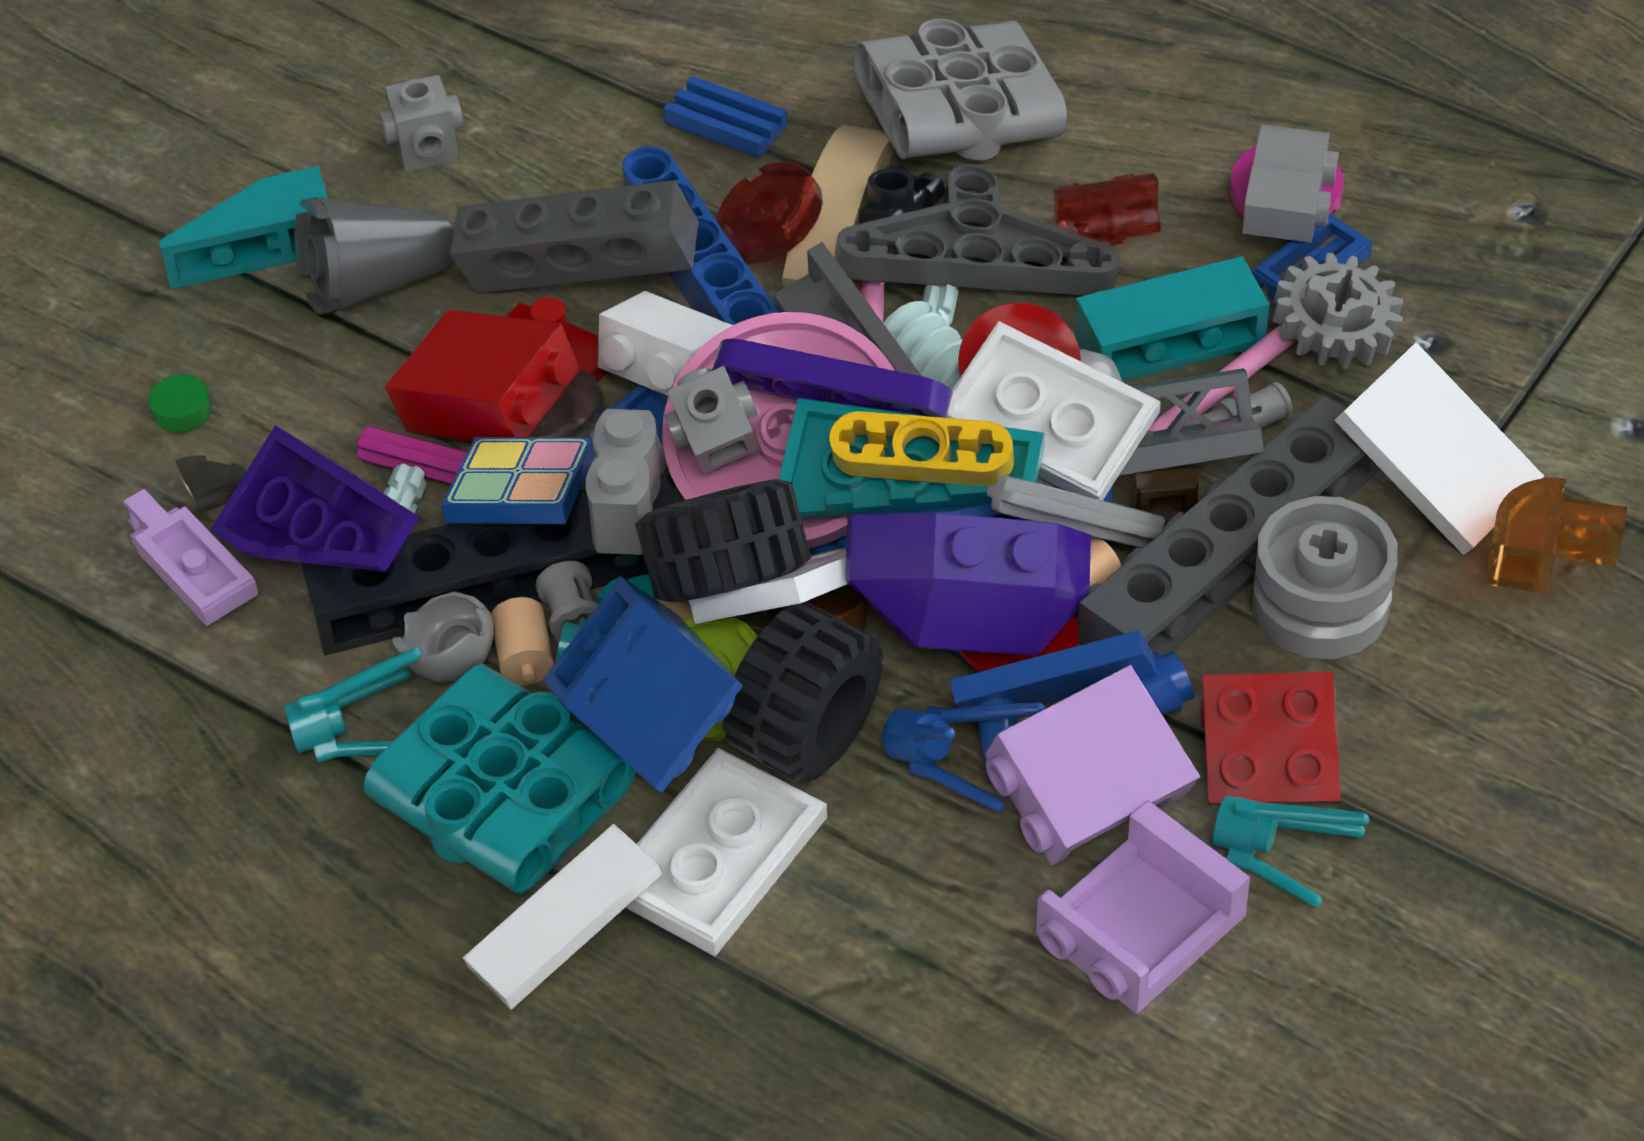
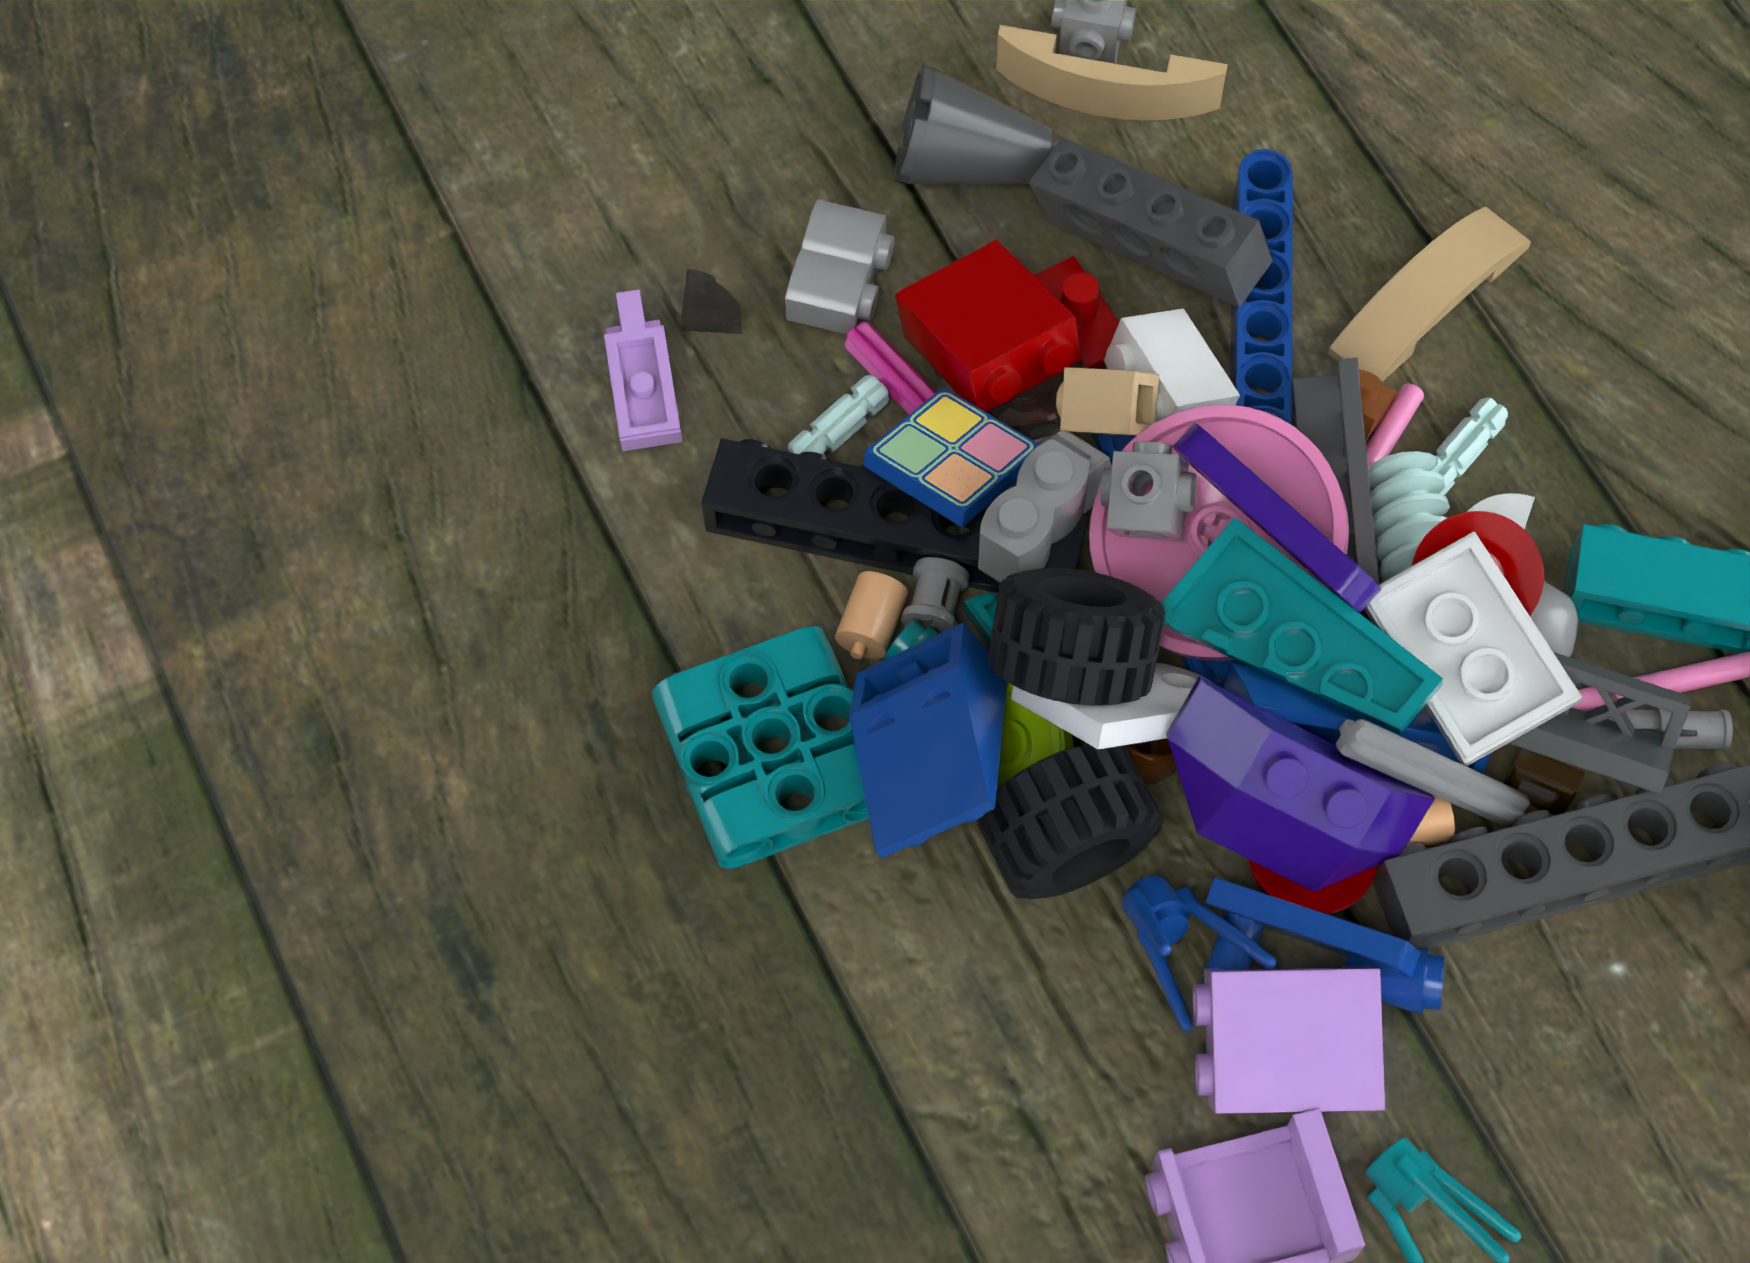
camera: 30 degrees right, 15 degrees up
green tile [148,374,211,432] -> none
teal slope [159,166,328,289] -> none
dark purple wedge [210,425,419,572] -> none
teal plant [284,647,422,763] -> none
light grey hair [392,591,495,684] -> none
white tile [463,824,662,1010] -> none
white tile [625,748,827,956] -> none
blue tile [663,76,788,158] -> none
clear red tile [716,161,823,265] -> none
yellow beam [829,411,1014,486] -> none
dark grey beam [834,165,1120,295] -> none
light grey connector [854,19,1067,160] -> none
black plate [859,163,945,224] -> none
clear red hips [1053,173,1161,247] -> none
red hinge [1200,672,1341,805] -> none
light grey wheel [1252,496,1398,659] -> none
none -> light grey brick [785,199,894,334]
none -> tan slope [996,25,1228,121]
none -> tan brick [1056,368,1159,436]

